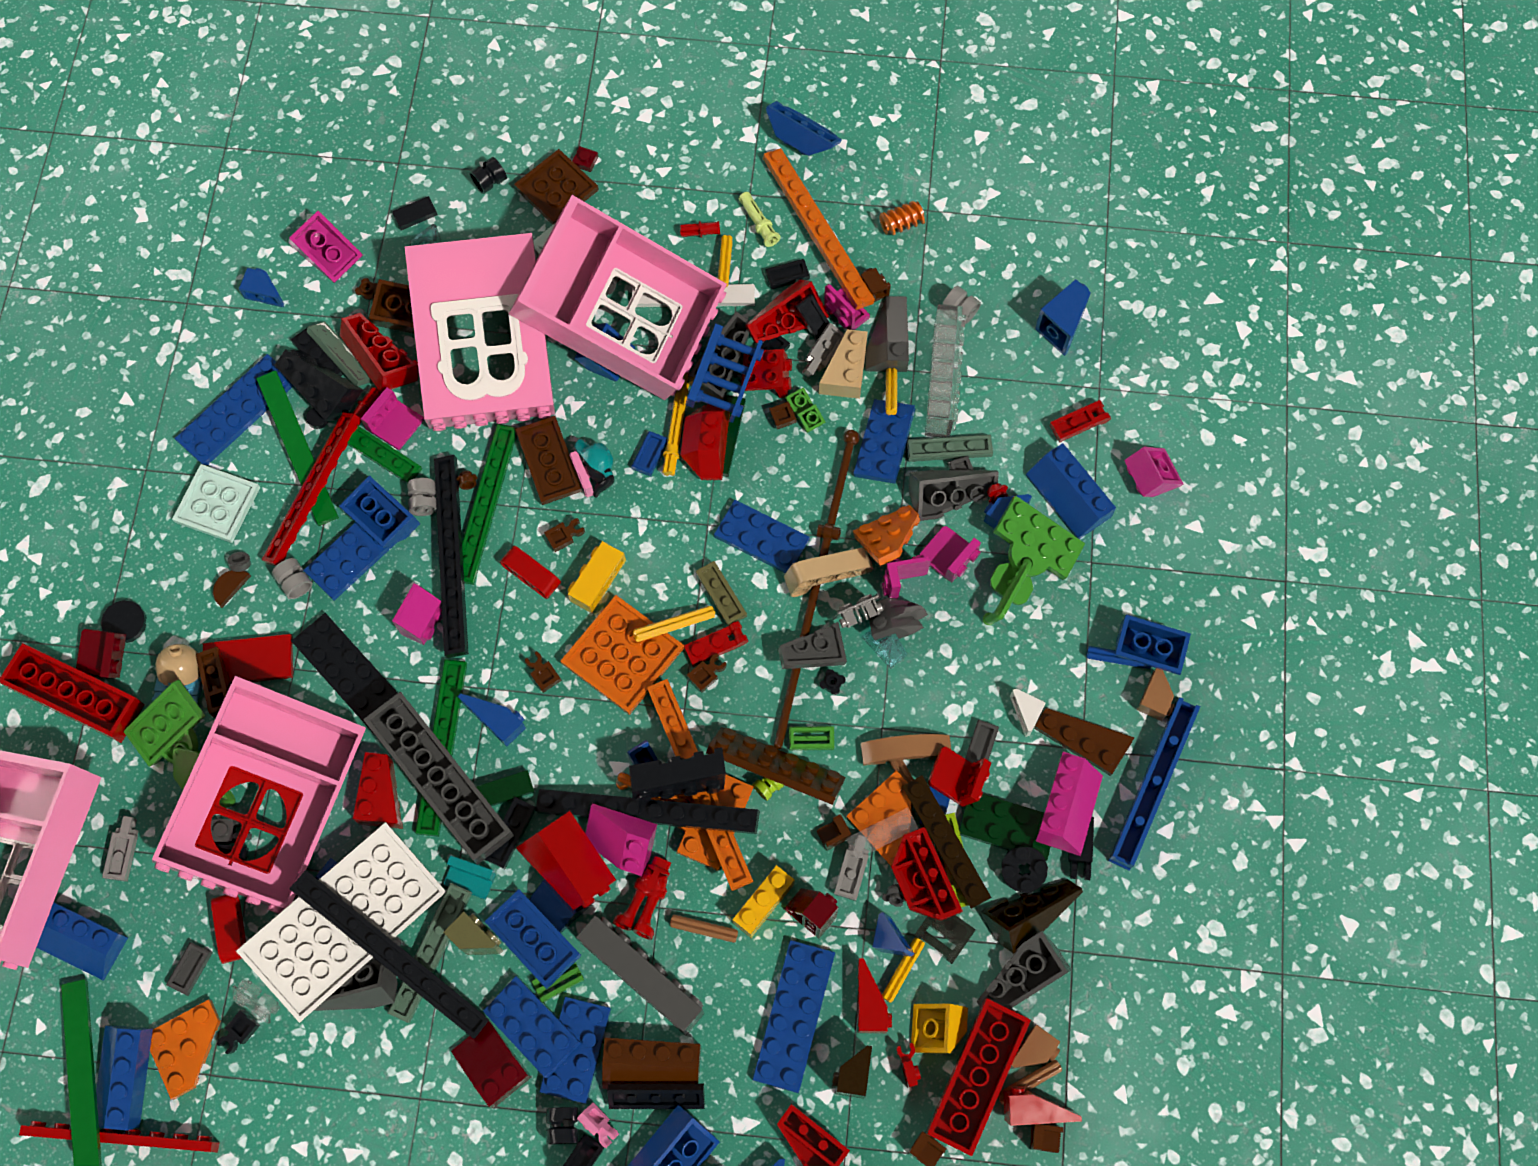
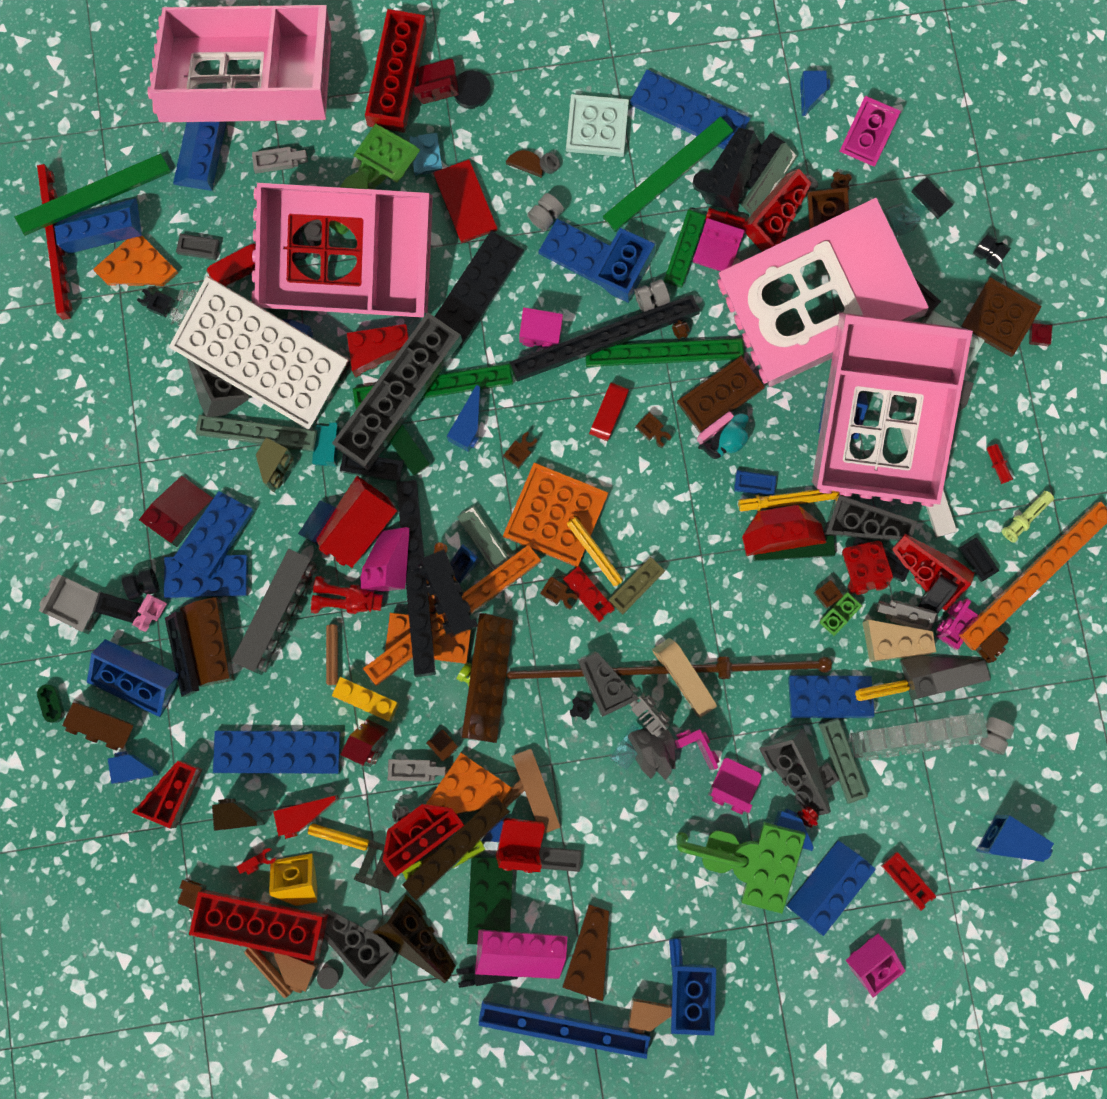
camera: 70 degrees right, 10 degrees up
tan cylinder [155,644,200,686] -> none
reddish brown slope [196,647,232,719] -> none
red plate [262,412,361,566] -> none
black plate [289,870,489,1039] -> none
blue plate [484,889,581,989] -> none
bright green tile [532,962,584,1003] -> none
yellow brick [567,541,626,613] -> none
blue fence [685,323,764,423] -> none
blue plate [714,500,810,573] -> none
yellow axle [718,235,733,288] -> none
bright green tile [789,726,834,750] -> none
clear plate [846,808,918,860] -> none
orange plate [853,505,920,566] -> none
blue slope [872,912,915,957] -> none
orange piece [879,201,925,236] -> none
black plate [1001,846,1048,893] -> none
slope [1003,1086,1082,1126] -> none
white slope [1010,689,1045,737] -> none
reddish brown panel [1030,1124,1064,1153] -> none
none -> dark grey tile [317,967,339,990]
none -> sand green tile [457,506,509,571]

